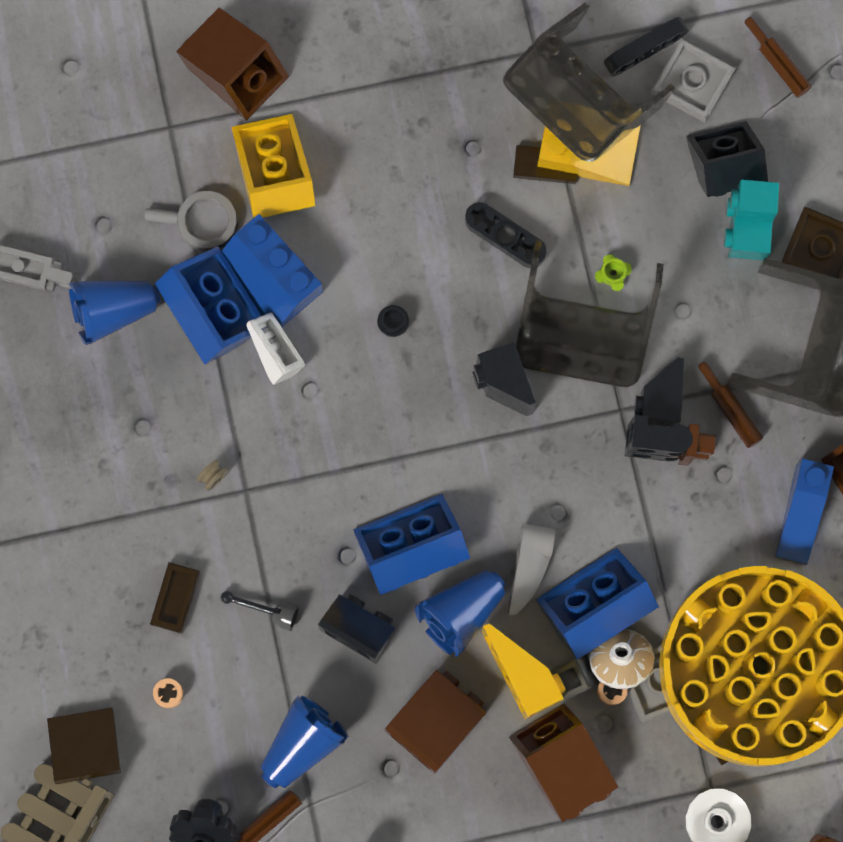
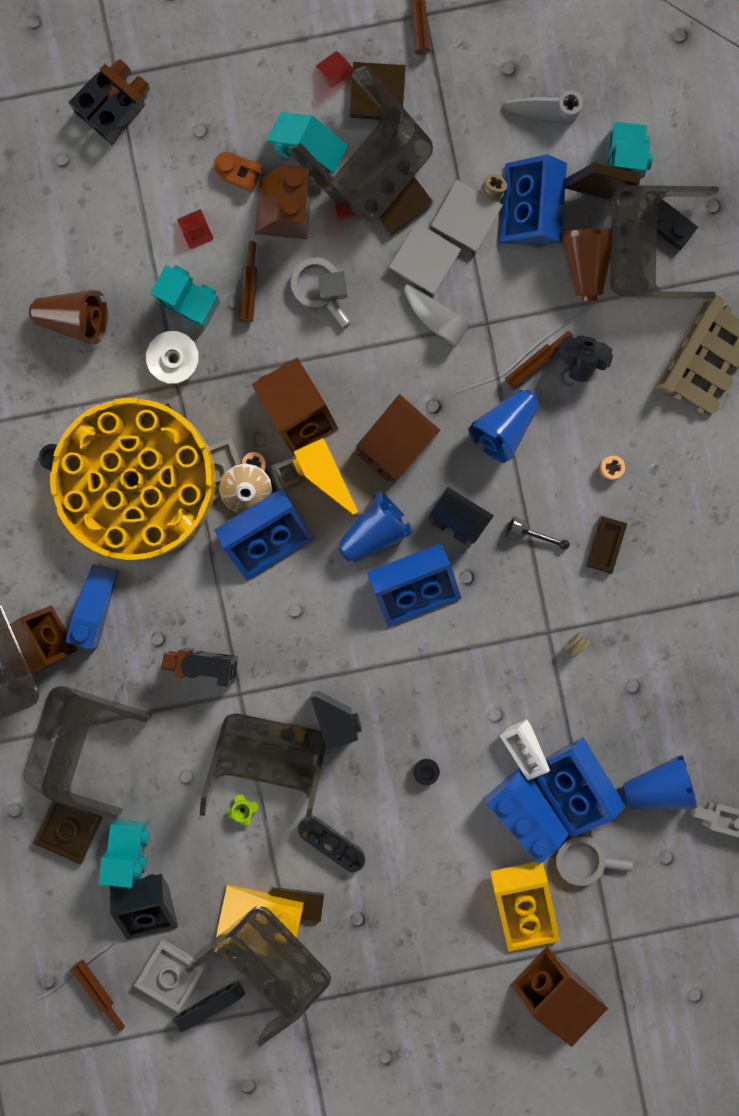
camera: 175 degrees left, 10 degrees up
dark brown tile [47,707,121,784] -> none
light grey piece [508,523,555,616] -> none
black slope [634,357,684,426] -> none
reddish brown axle [698,362,763,449] -> none

